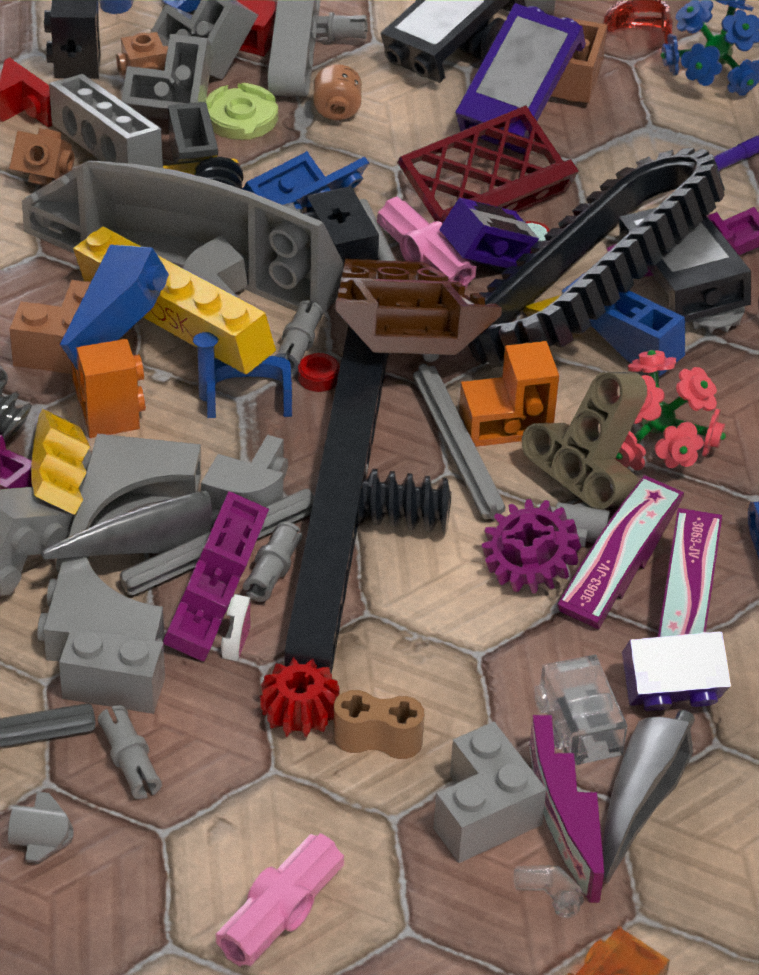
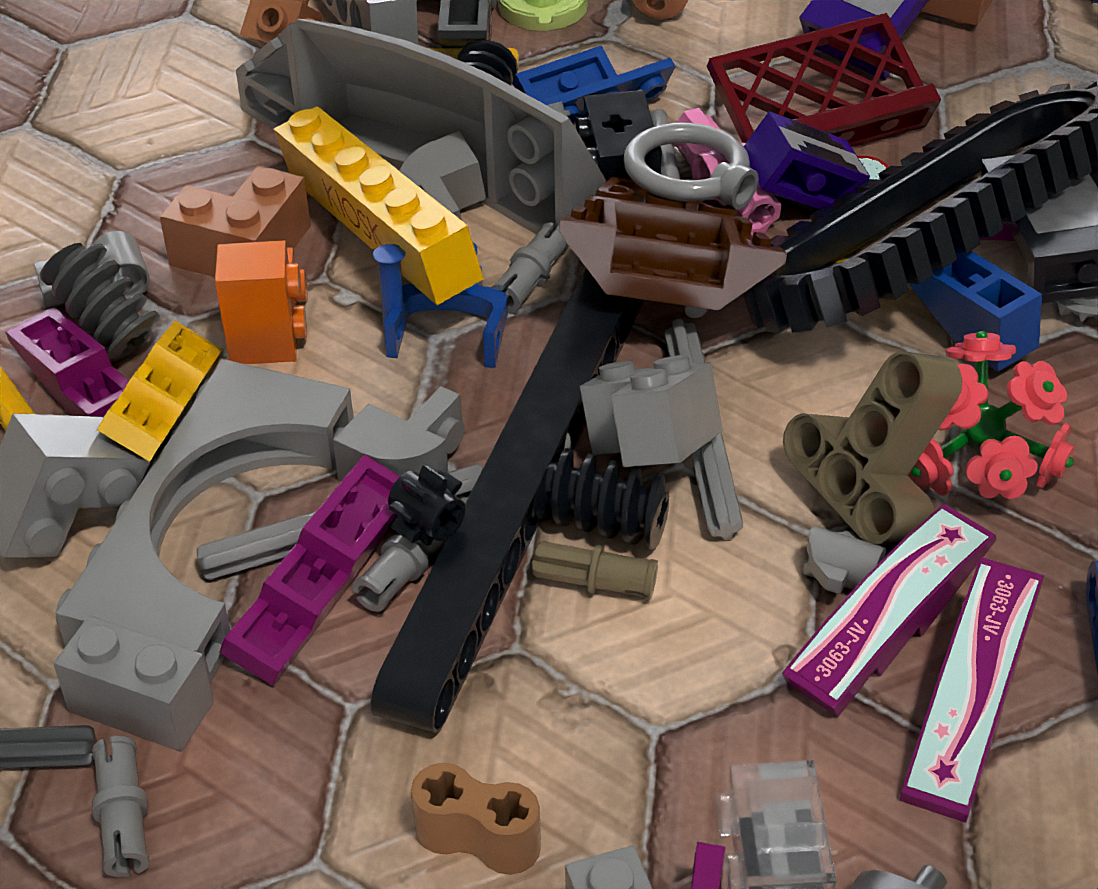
camera: 15 degrees right, 0 degrees up
flat silver piece [40,491,219,559] -> none
blue slope [60,245,169,370] -> none
white tile [221,594,250,661] -> none
red gear [260,657,340,738] -> none
red tile [298,353,340,392] -> none
orange brick [459,341,559,447] -> none
magenta gear [482,499,581,594] -> none
brick [622,632,731,711] -> none
none -> black gear [388,465,465,546]
none -> dark tan axle [532,541,658,600]
none -> light grey brick [580,355,723,467]
none -> light grey piece [624,122,759,210]

